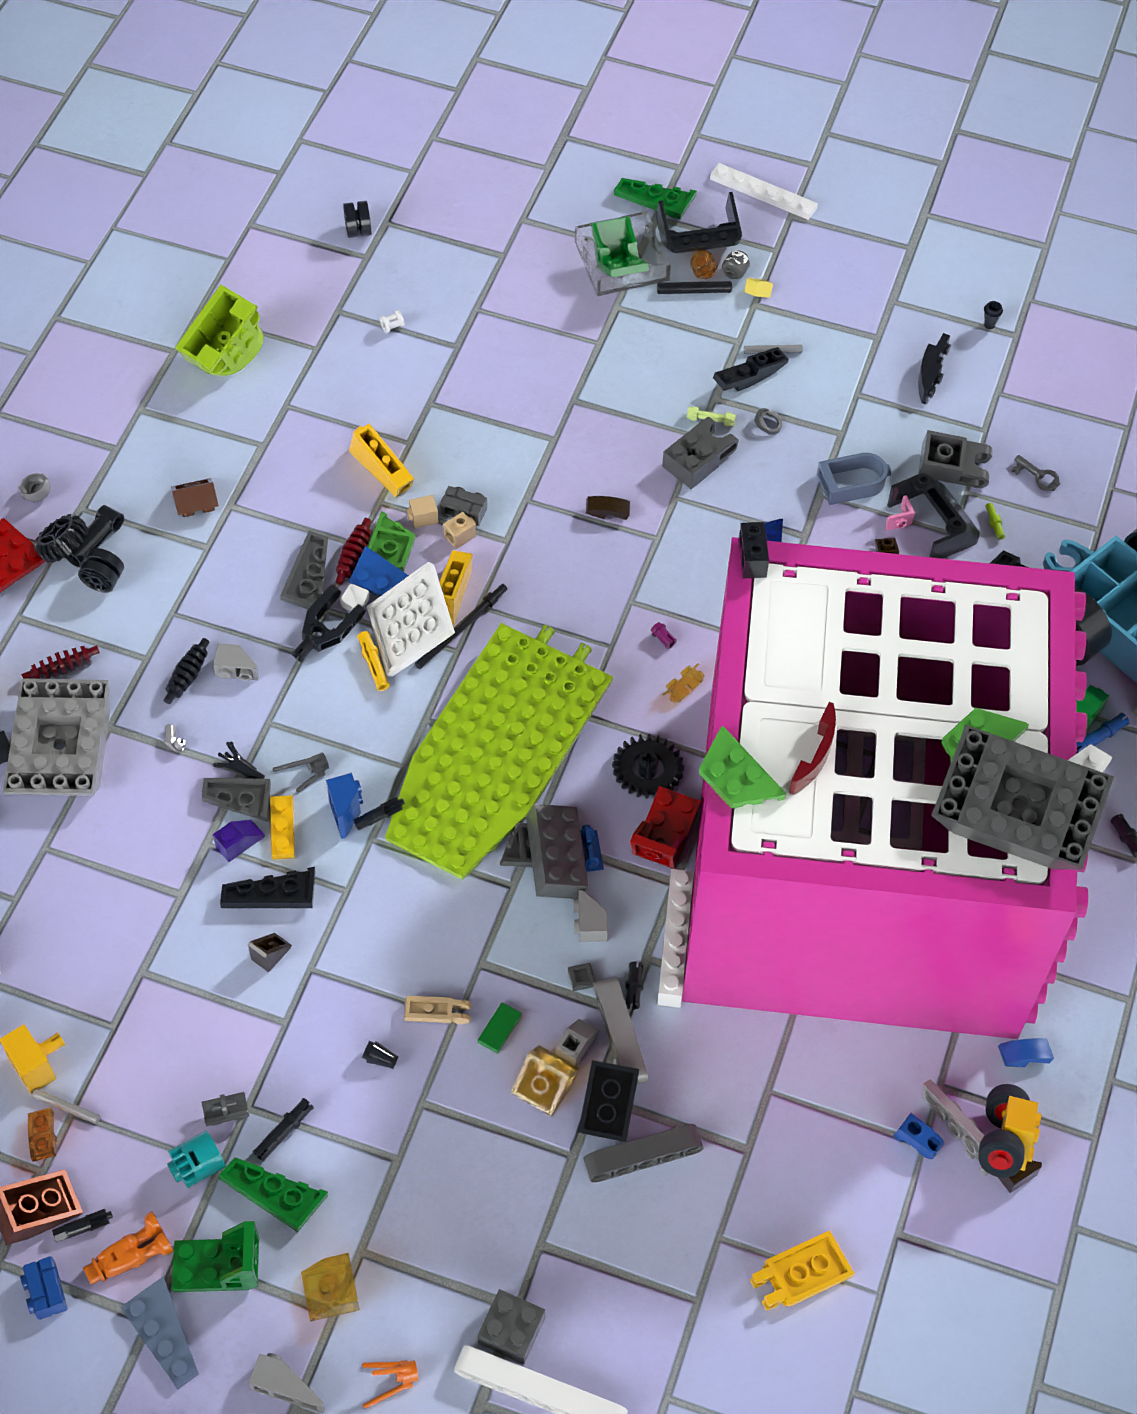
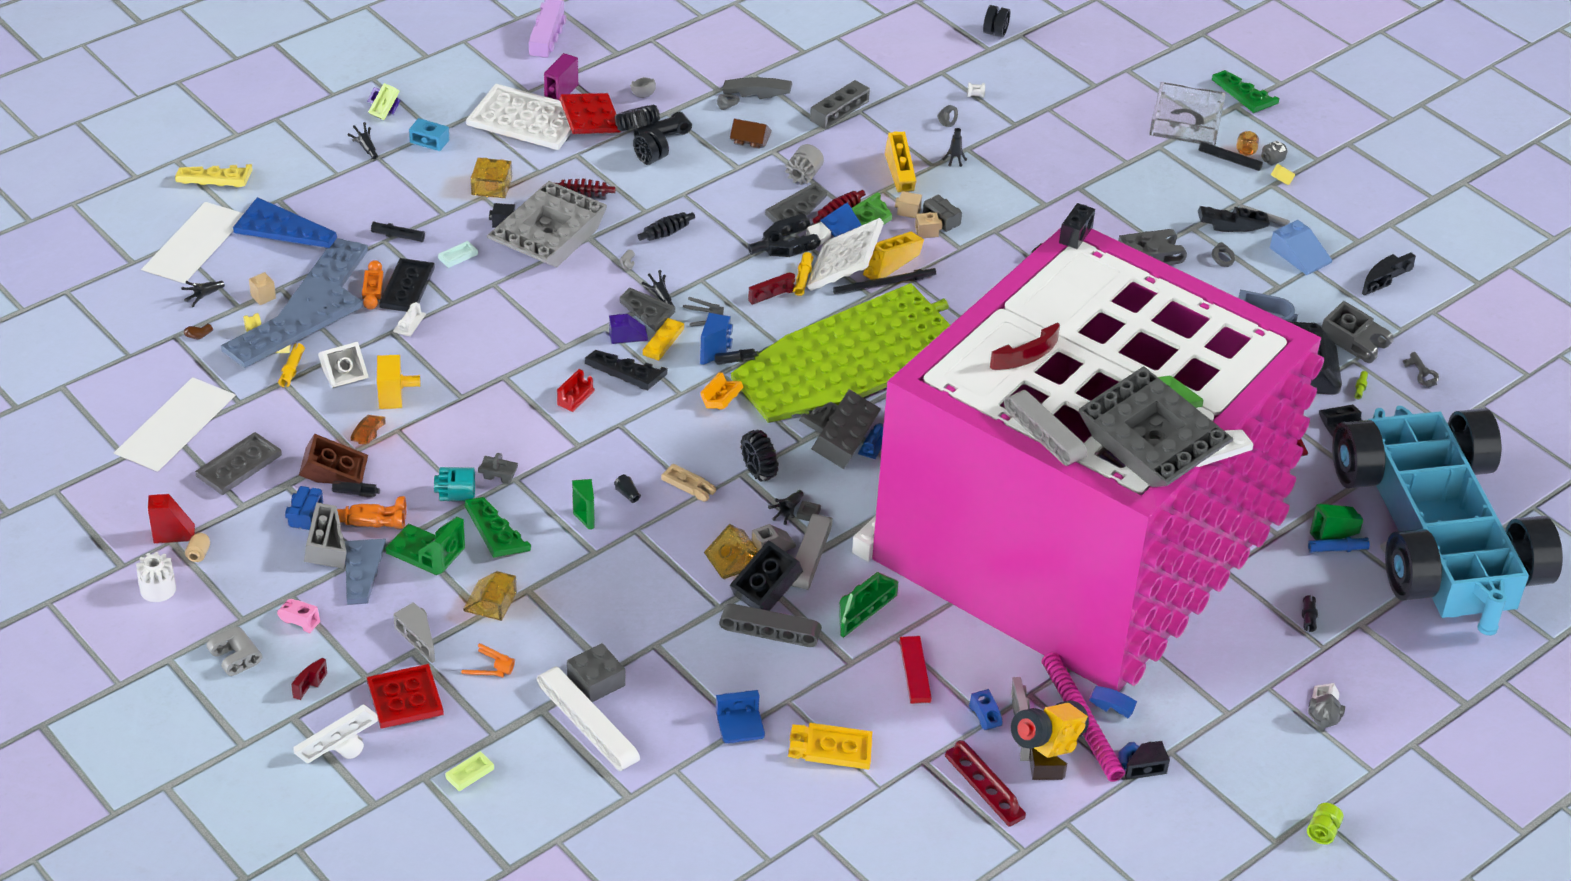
camera: 30 degrees right, 15 degrees down
light grey bar [32,1089,100,1124] -> none
lime brick [175,284,264,376] -> none
light grey slope [213,643,259,681] -> none
slope [248,933,292,972] -> none
black pin [252,1098,314,1162] -> none
green tile [478,1002,522,1054] -> none
light grey slope [574,890,608,942] -> none
green bracket [591,216,649,277] -> none
black pin [625,961,644,1010] -> none
black windscreen [656,192,742,253] -> none
yellowish green bar [687,406,736,427] -> none
bright green wing [699,726,786,809] -> none
white plate [710,163,818,220] -> none
black cone [984,301,1003,329] -> none
none -> light grey wedge [304,502,347,569]
none -> red hinge [557,369,595,412]
none -> green tile [572,479,595,530]
none -> light orange bracket [700,372,743,409]
none -> blue bracket [716,690,765,744]
none -> dark grey piece [717,94,740,110]
none -> dark grey slope [722,77,792,99]
none -> black gear [740,430,779,482]
none -> dark red plate [748,272,795,305]
none -> black piece [768,490,804,525]
none -> light grey gear [785,144,824,185]
none -> dark grey brick [810,80,870,129]
none -> green wedge [839,572,899,638]
none -> red tile [899,636,932,704]
none -> dark grey piece [937,105,958,127]
none -> black piece [942,128,967,167]
none -> dark red piece [945,740,1026,827]
none -> light grey beam [1004,390,1087,466]
none -> dark pink piece [1041,652,1125,782]
none -> blue arm [1118,742,1139,770]
none -> black slope [1125,741,1170,780]
none -> medium blue slope [1270,220,1332,275]

